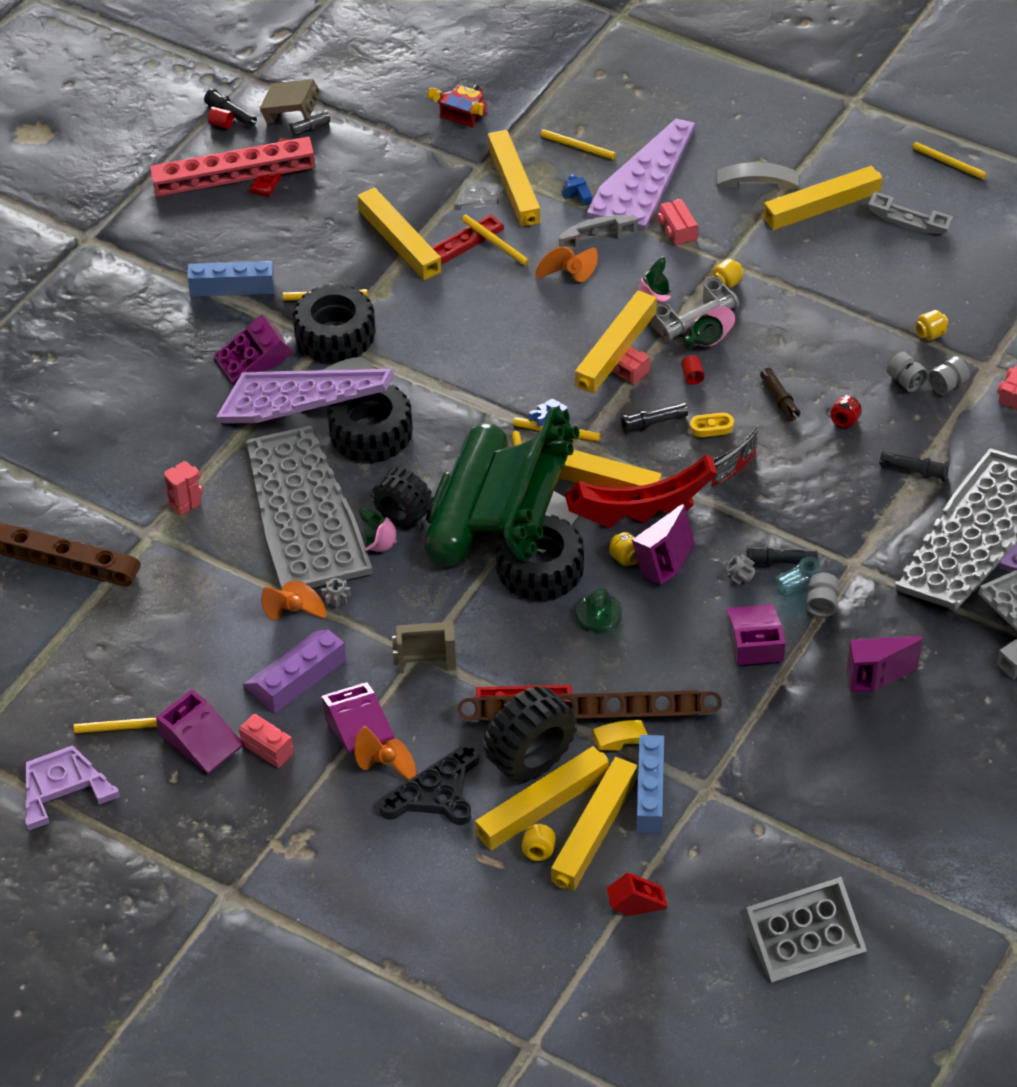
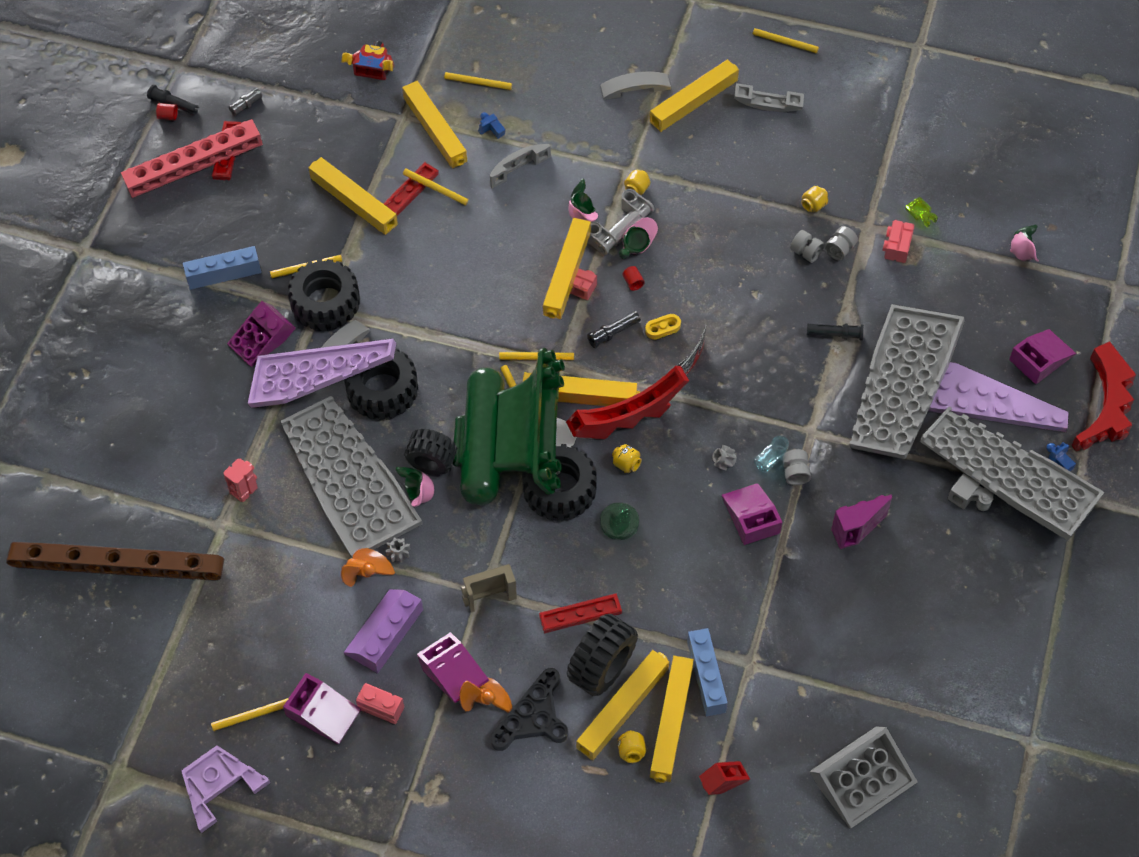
camera: 15 degrees left, 10 degrees up
dark tan panel [259,79,320,124] -> none
clear wing [454,178,505,211] -> none
reddish brown beam [457,690,722,721] -> none
plate [529,399,568,426] -> none
orange piece [535,247,598,282] -> none
lavender wing [587,119,695,232] -> none
yellow slope [592,720,648,750] -> none
magenta slope [632,505,695,585] -> none
coral brick [657,199,698,246] -> none
black pin [747,545,818,566] -> none
dark brown pin [760,368,801,421] -> none
red head [830,396,862,428] -> none

